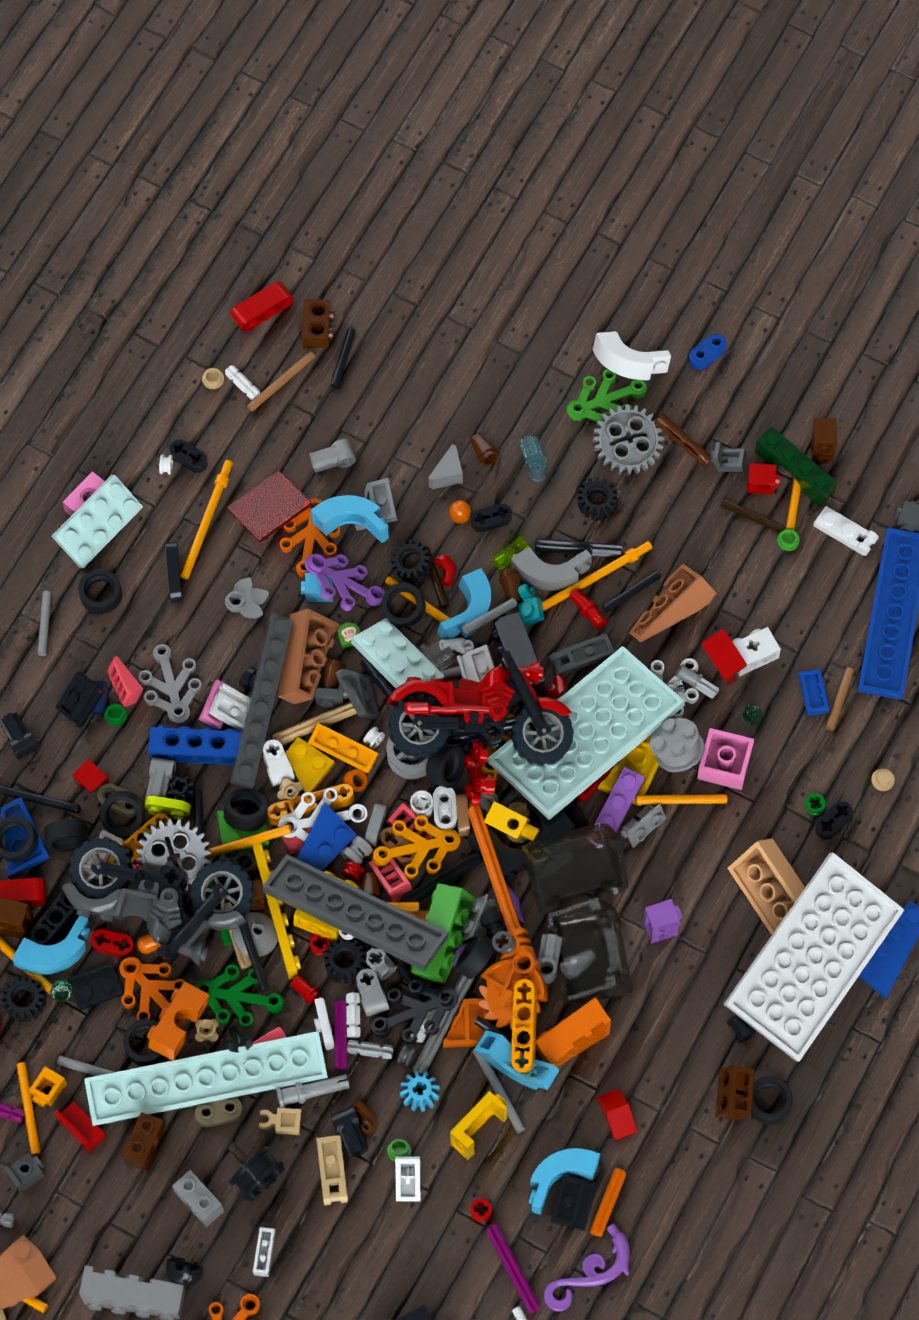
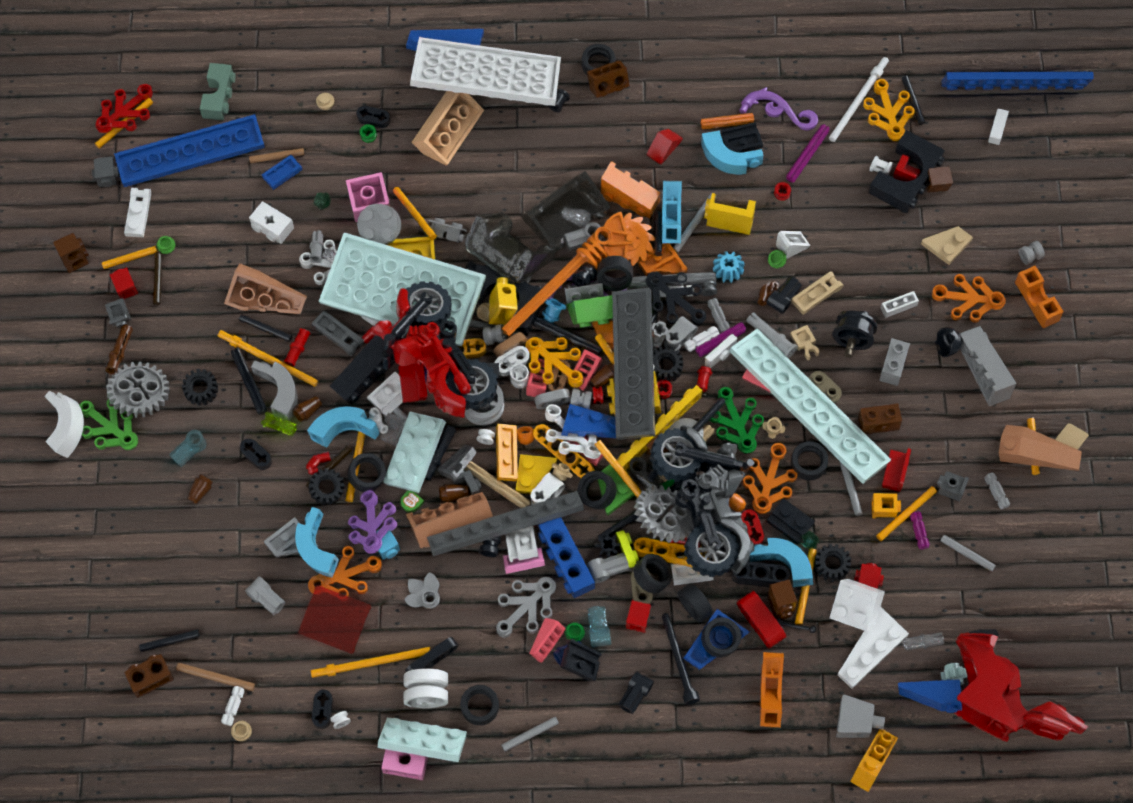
camera: 120 degrees left, 0 degrees up
orange arch [147,982,209,1061] -> none
black bar [227,1026,252,1053] -> none
red beam [230,281,294,332] -> none
light grey slope [428,444,463,489] -> none
orange piece [449,500,471,524] -> none
light grey bar [462,598,517,634] -> none
red plant [464,740,495,806] -> none
dark grey bush [492,931,516,954] -> none
light orange beam [511,979,537,1073] -> none
teal plate [518,584,544,627] -> none
medium lavender plate [593,767,645,839] -> none
medium lavender brick [643,899,682,944] -> none
blue plate [689,334,727,370] -> none
red panel [701,629,747,685] -> none
dark green arch [755,426,837,507] -> none
none -> white wheel [404,669,448,709]
none -> dark azure brick [542,298,567,322]
none -> clear light blue piece [588,606,611,648]

